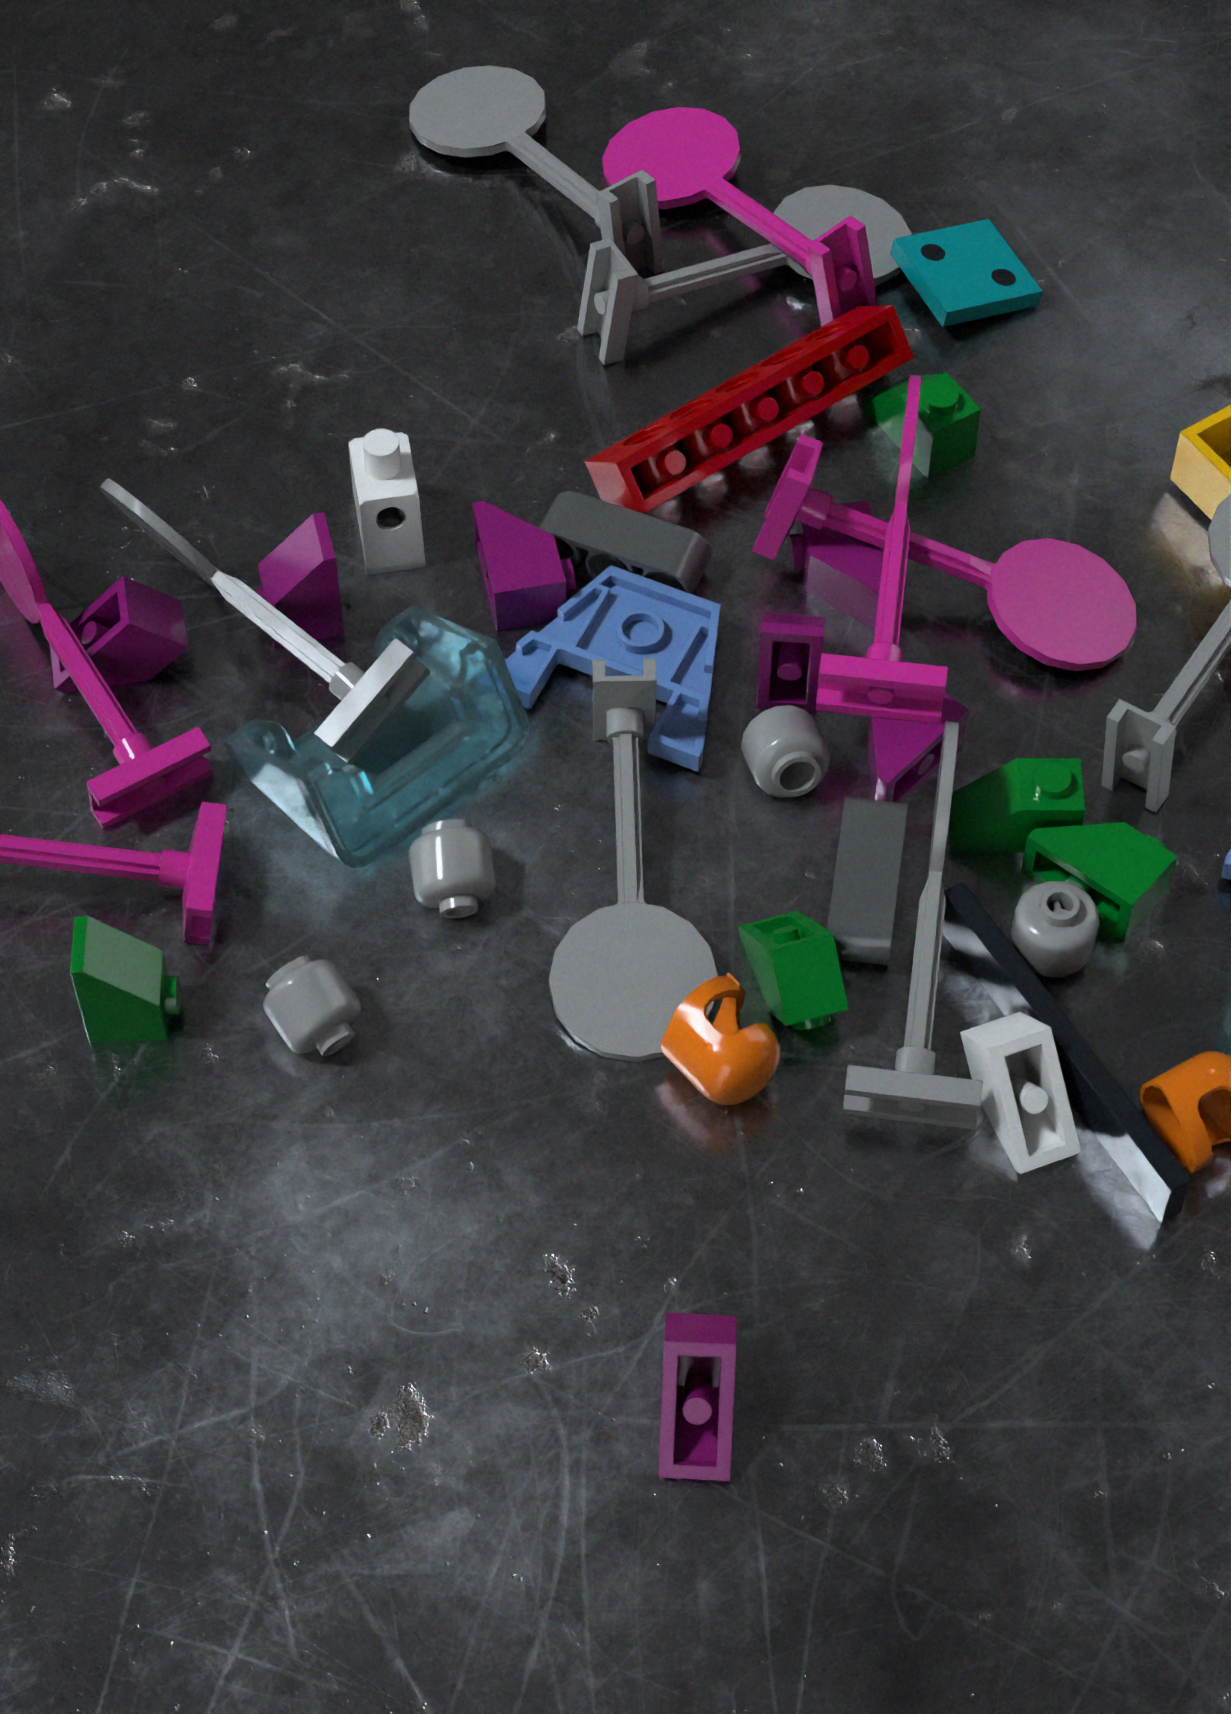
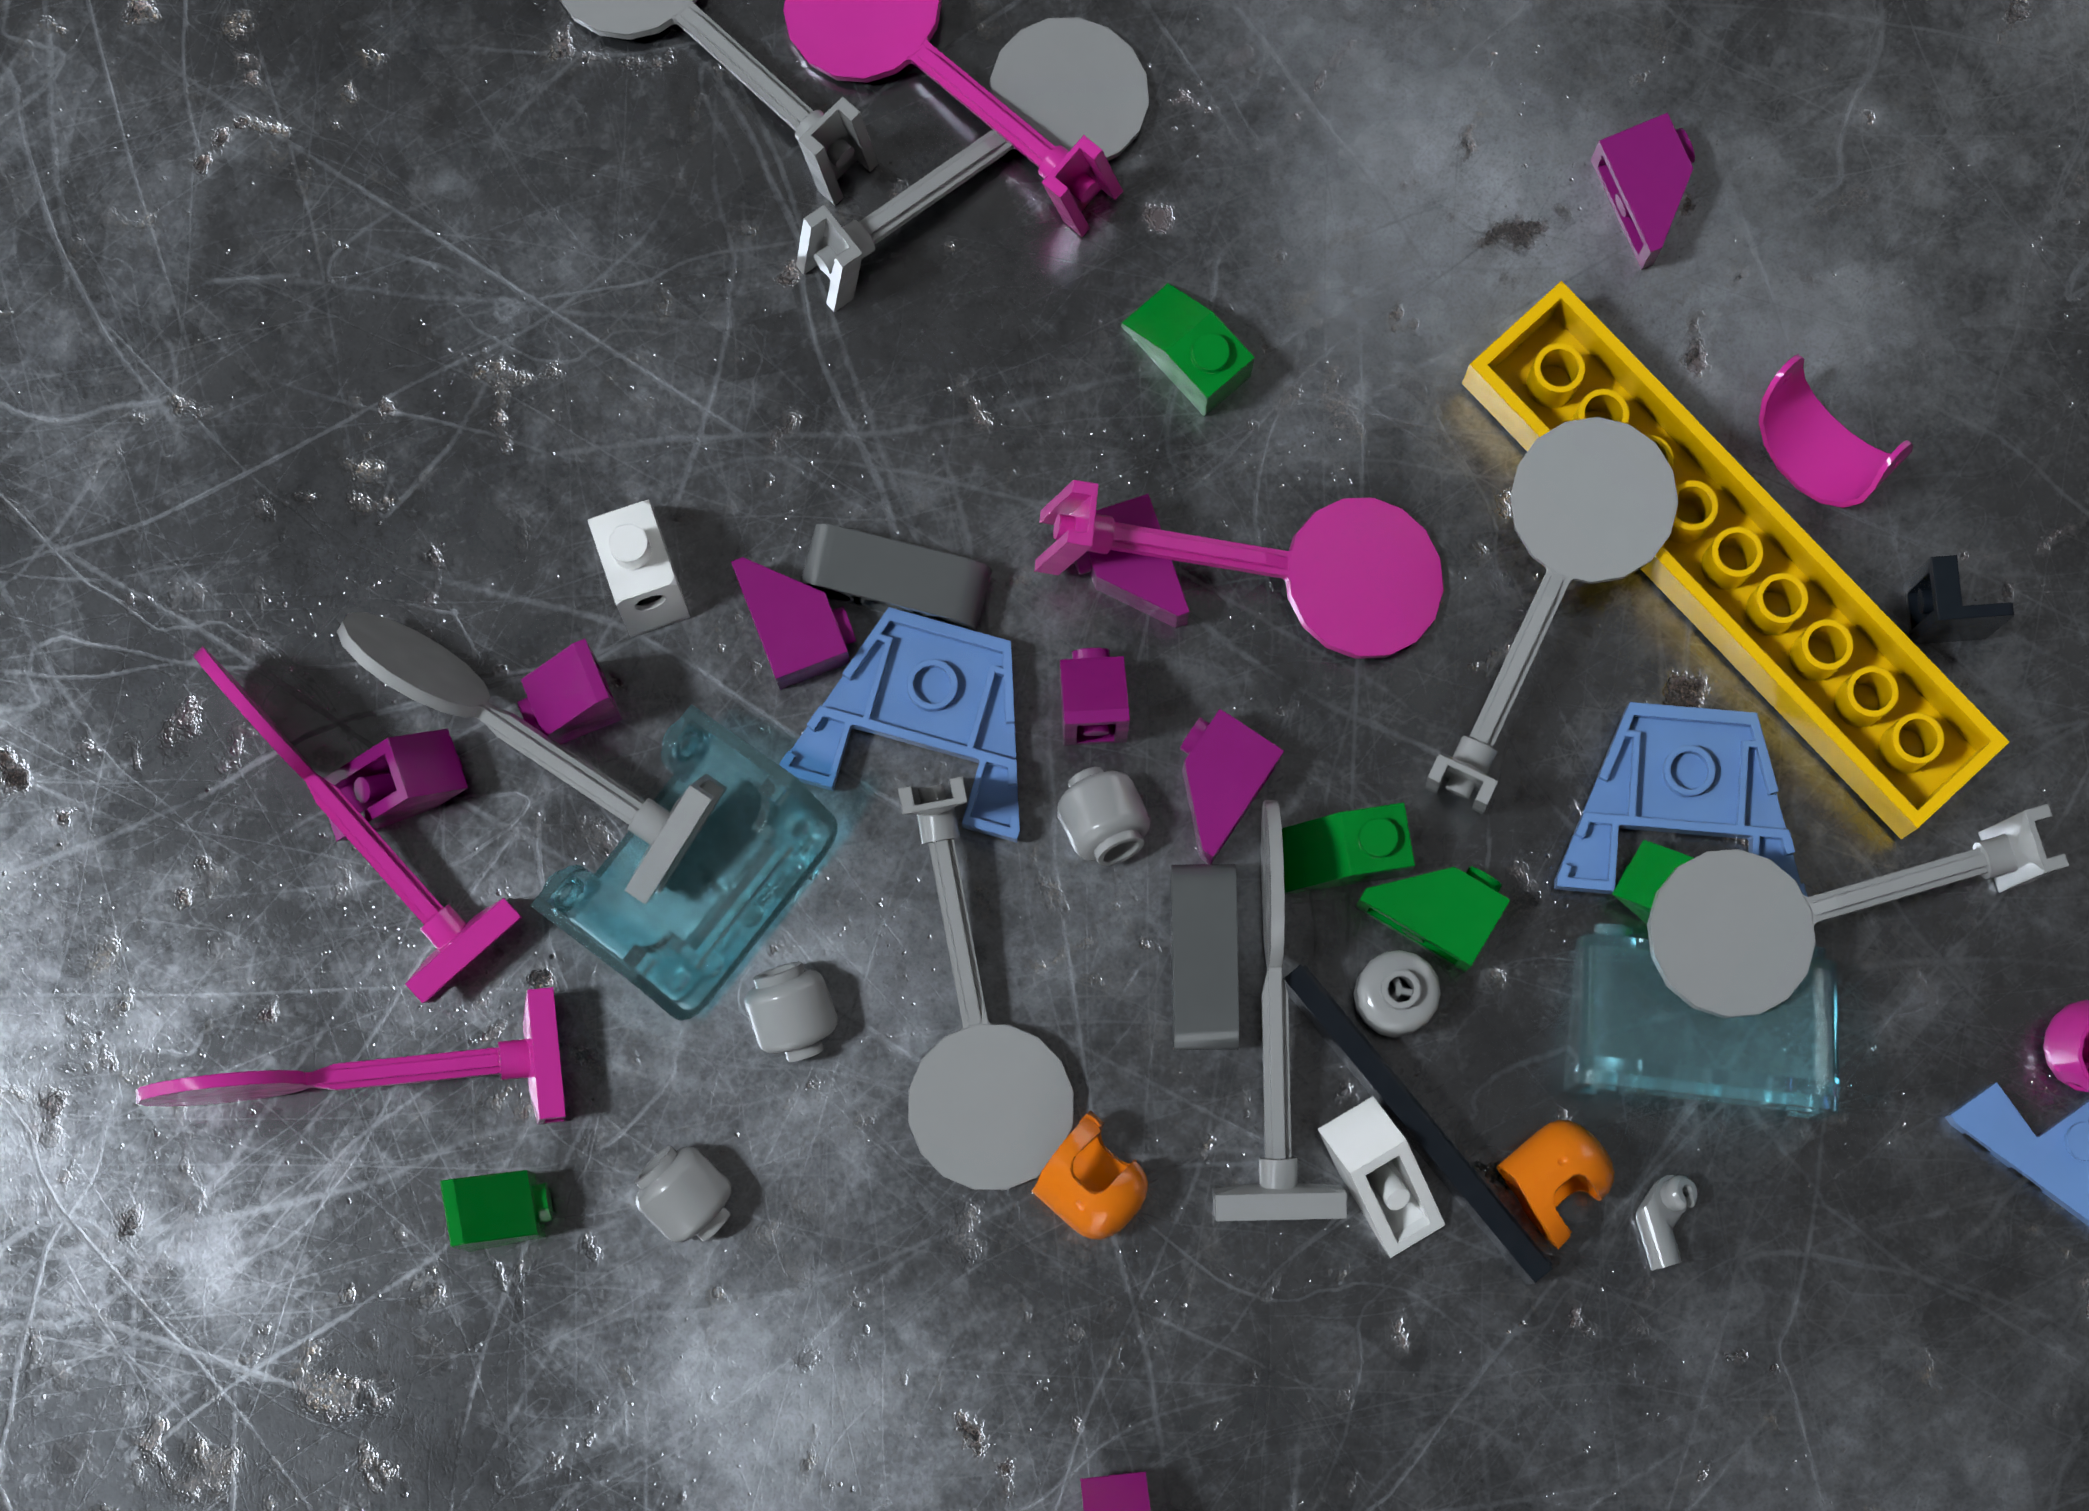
camera: 10 degrees left, 25 degrees up
red brick [584,305,914,514] -> none
green slope [738,910,849,1030] -> none
dark pink piece [815,374,948,724] -> none
teal tile [890,219,1043,327] -> none

